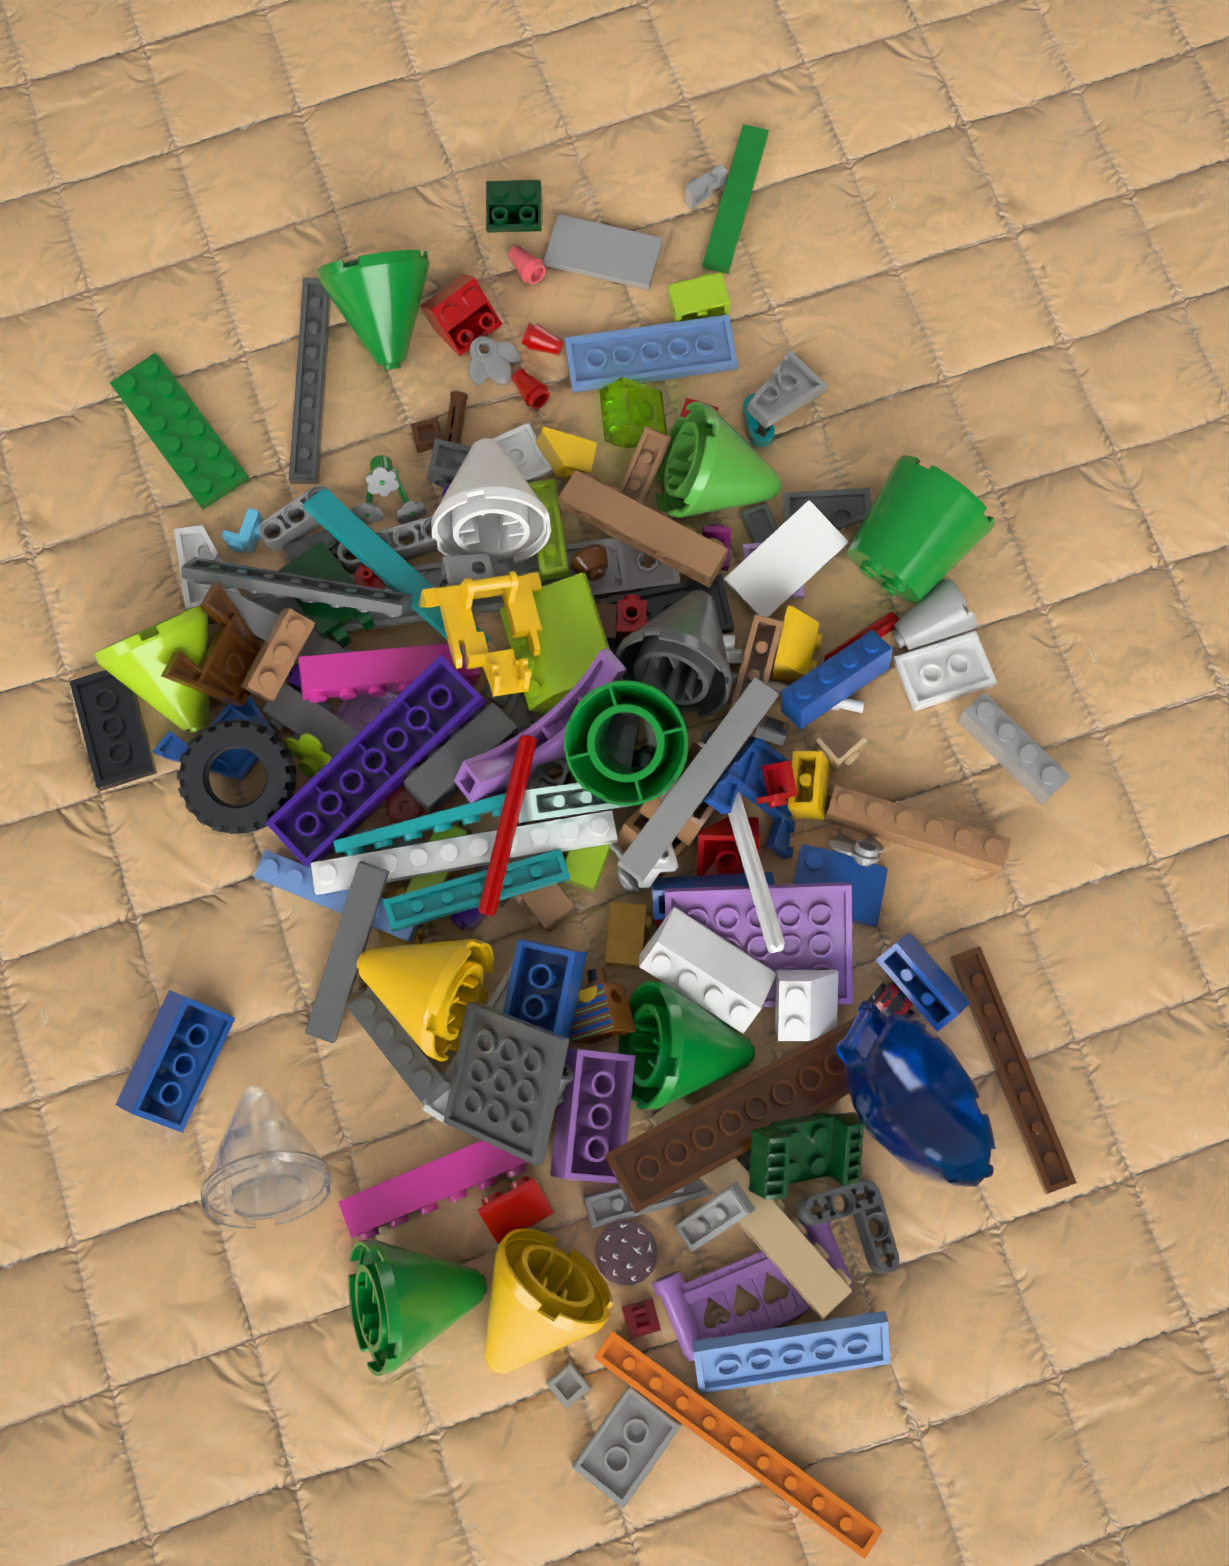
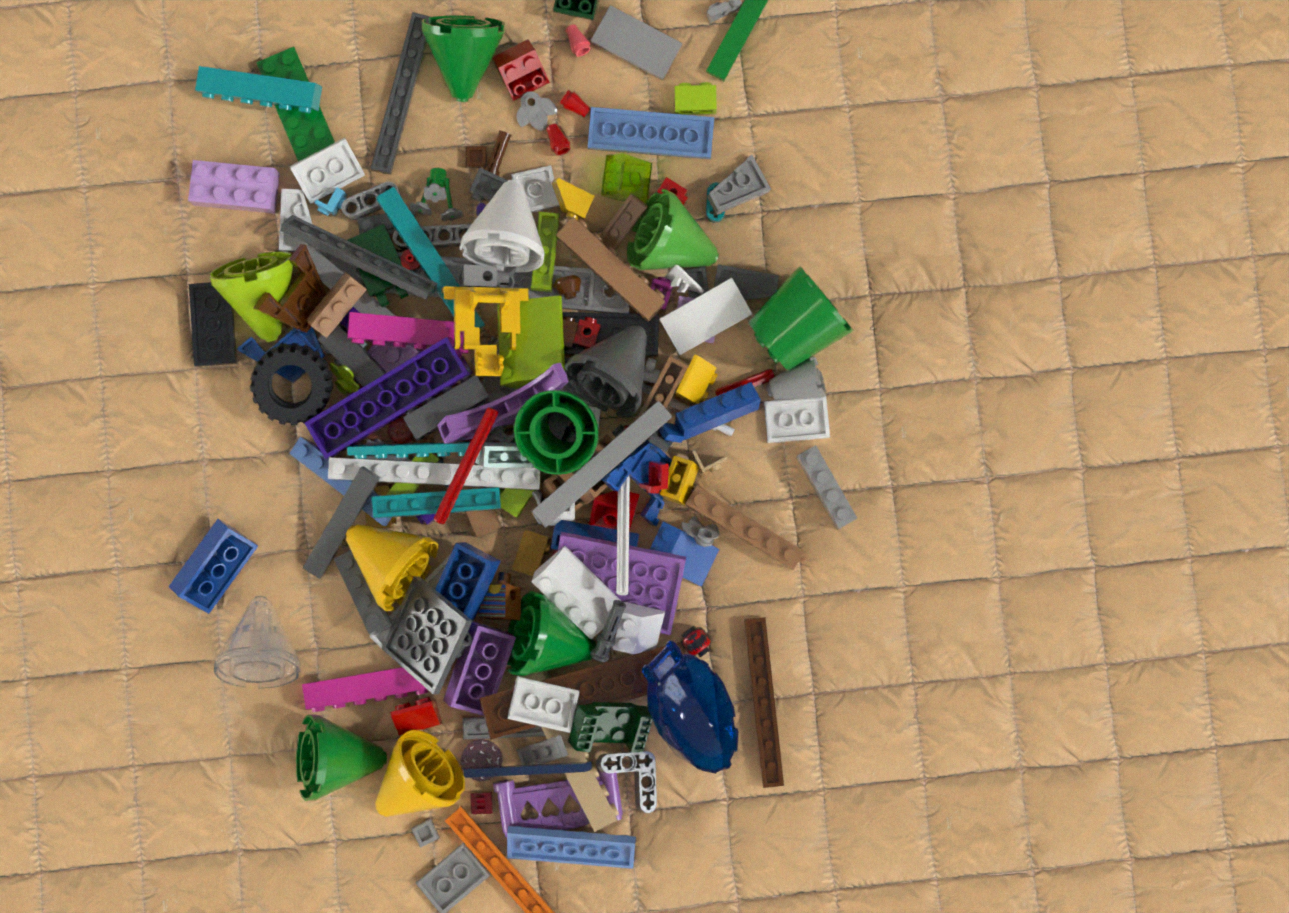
camera: 15 degrees right, 10 degrees up
blue brick [876,932,971,1032] -> none
none -> lavender brick [188,160,280,214]
none -> teal brick [195,66,322,113]
none -> white plate [290,138,365,204]
none -> dark blue tile [463,762,592,778]
none -> white tile [507,676,579,733]
none -> dark grey pin [591,600,626,662]
none -> blue tile [658,423,685,443]
none -> white piece [663,265,704,294]

